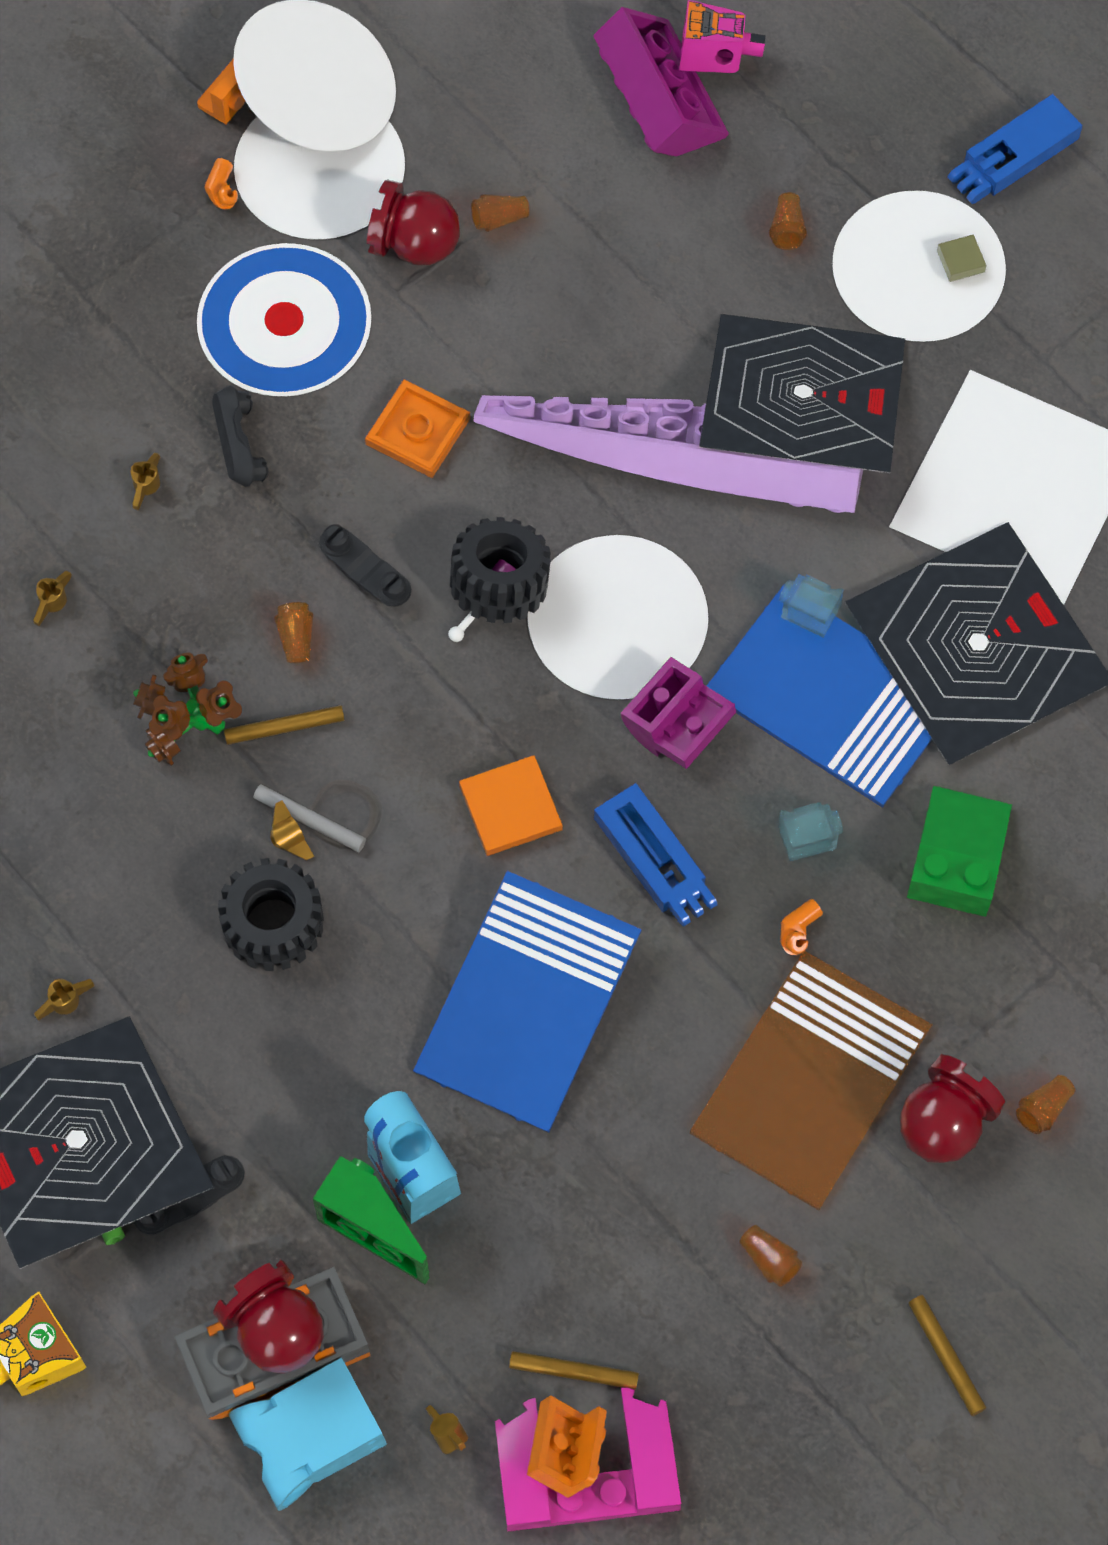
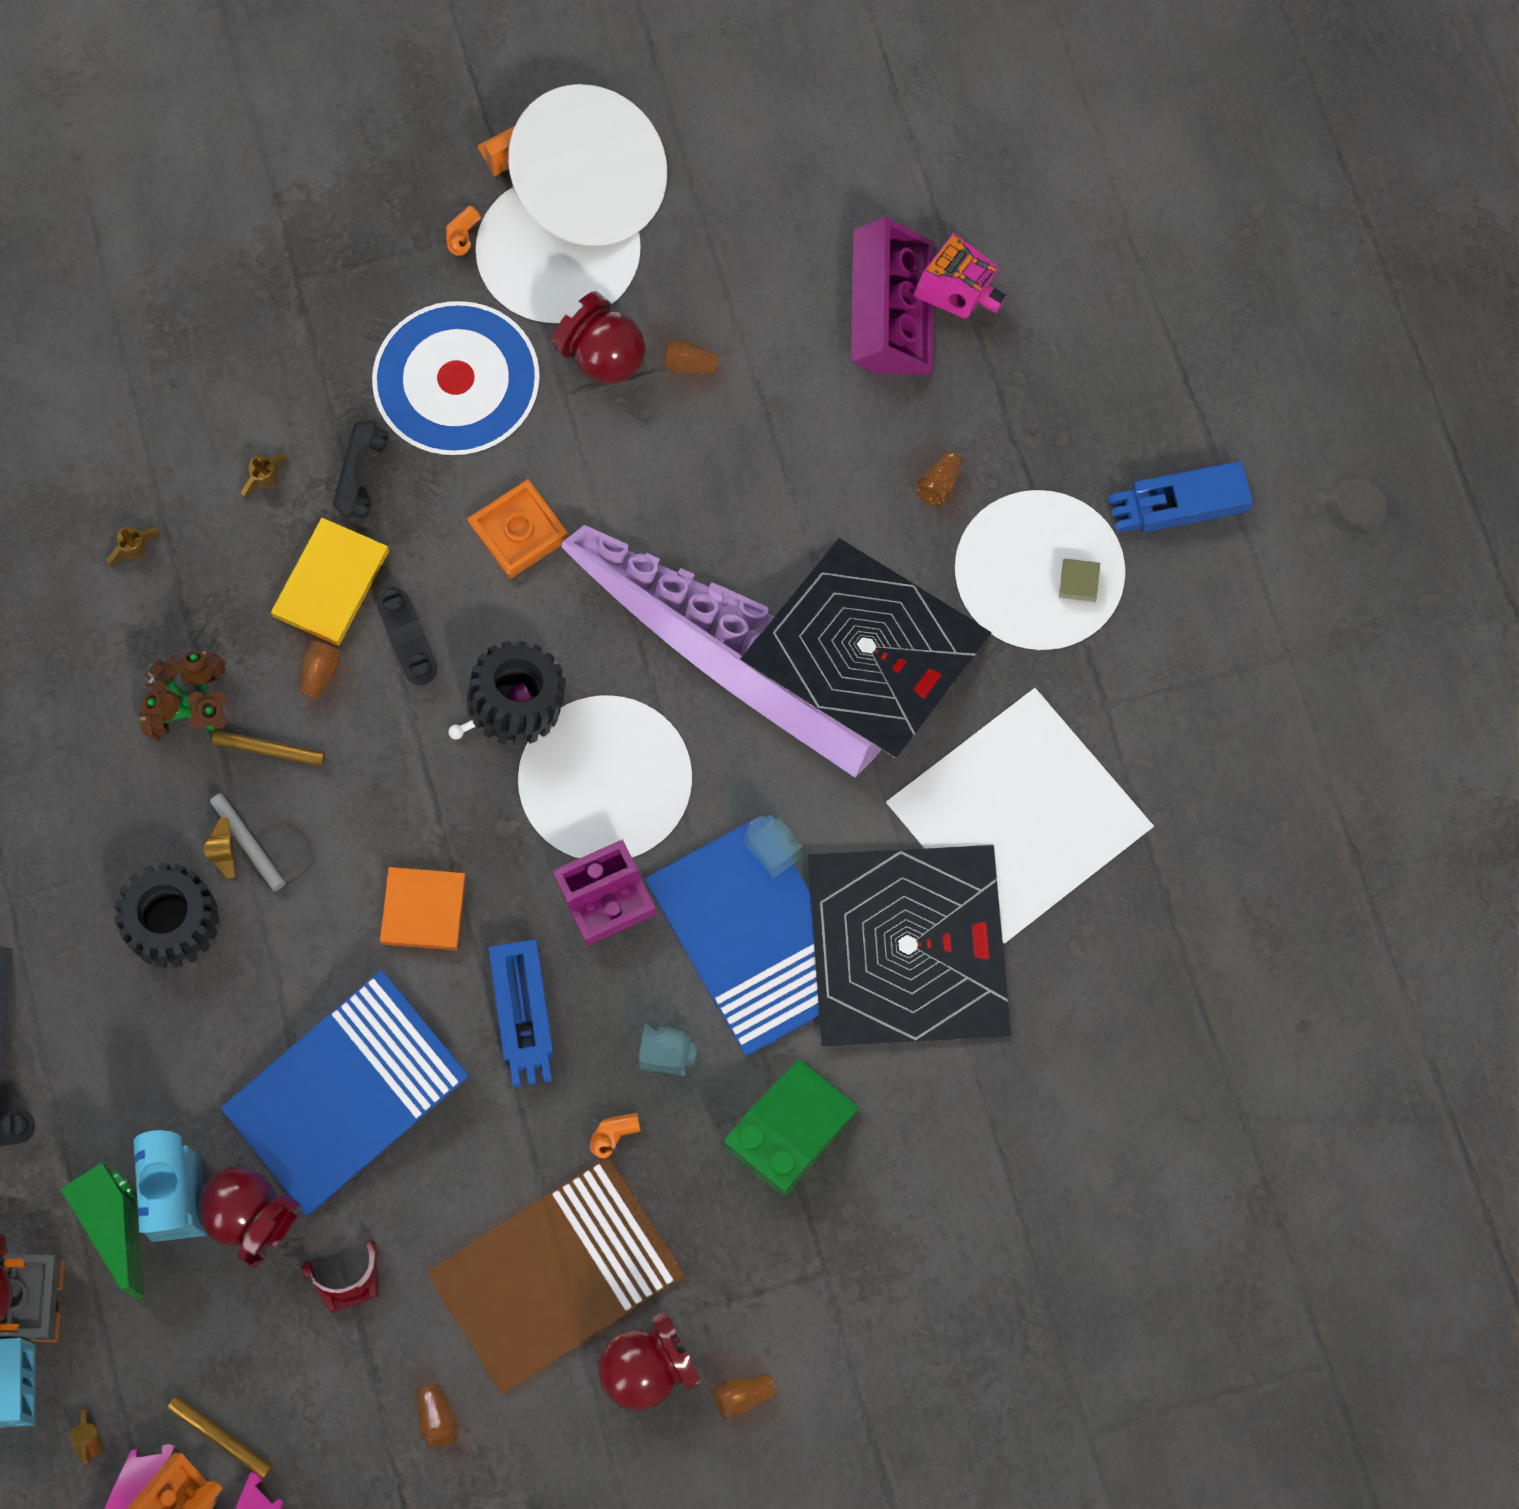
camera: 25 degrees right, 5 degrees up
none -> dark red tile [197,1167,301,1268]
none -> yellow tile [271,518,389,646]
none -> dark red helmet [301,1239,379,1313]

